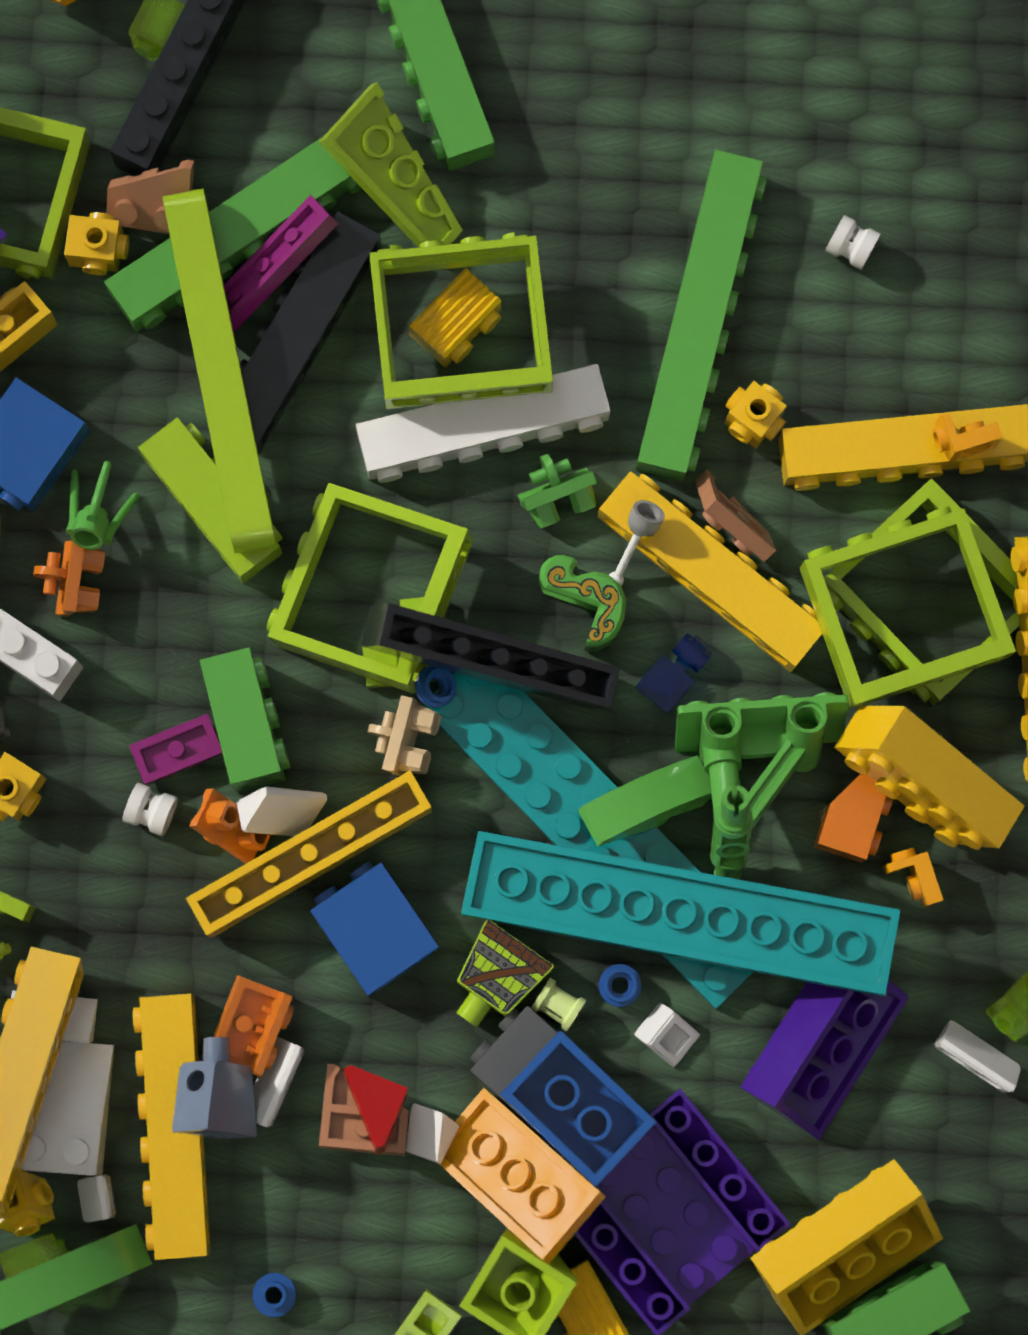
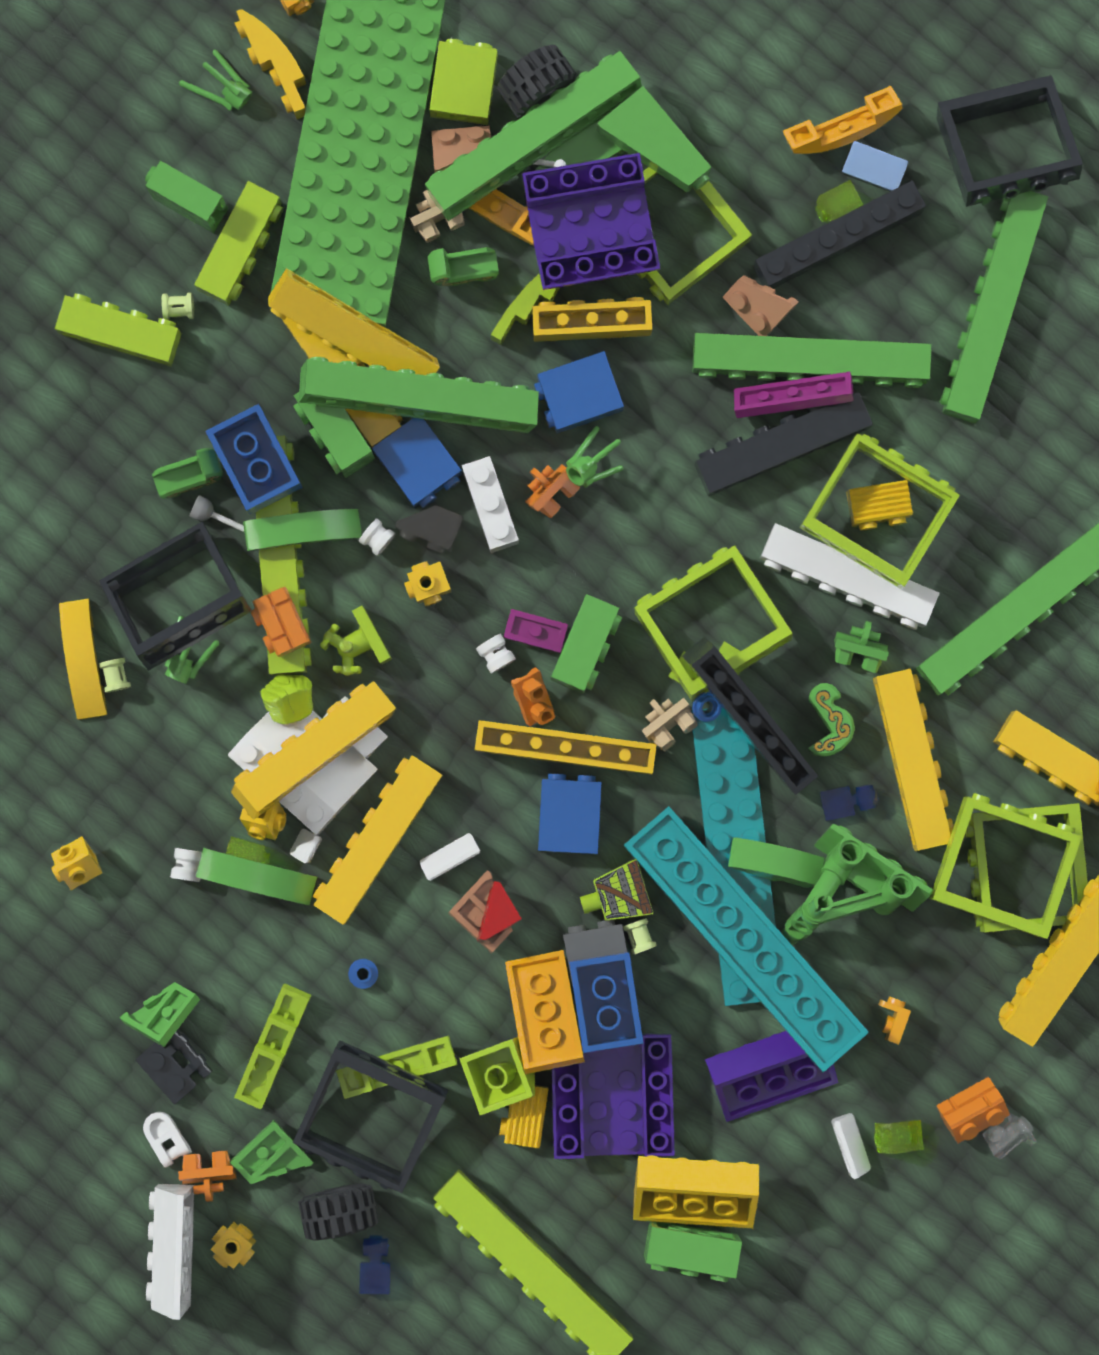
camera: 40 degrees right, 5 degrees up
yellow brick [64,212,129,276] -> none
lime brick [138,417,283,584] -> none
lime beam [162,188,276,553] -> none
sand blue torso [172,1037,257,1139] -> none
orange bracket [213,975,294,1077] -> none
white slope [237,787,327,836] -> none
lime wing [319,82,463,248] -> none
white slope [405,1103,459,1165] -> none
blue plate [599,964,641,1007] -> none
light grey hinge [609,500,665,586] -> none
white slope [634,1003,700,1068] -> none
nougat wing [695,469,776,562] -> none
yellow brick [724,381,787,449] -> none
orange slope [813,774,893,863] -> none
yellow brick [834,706,1025,850] -> none

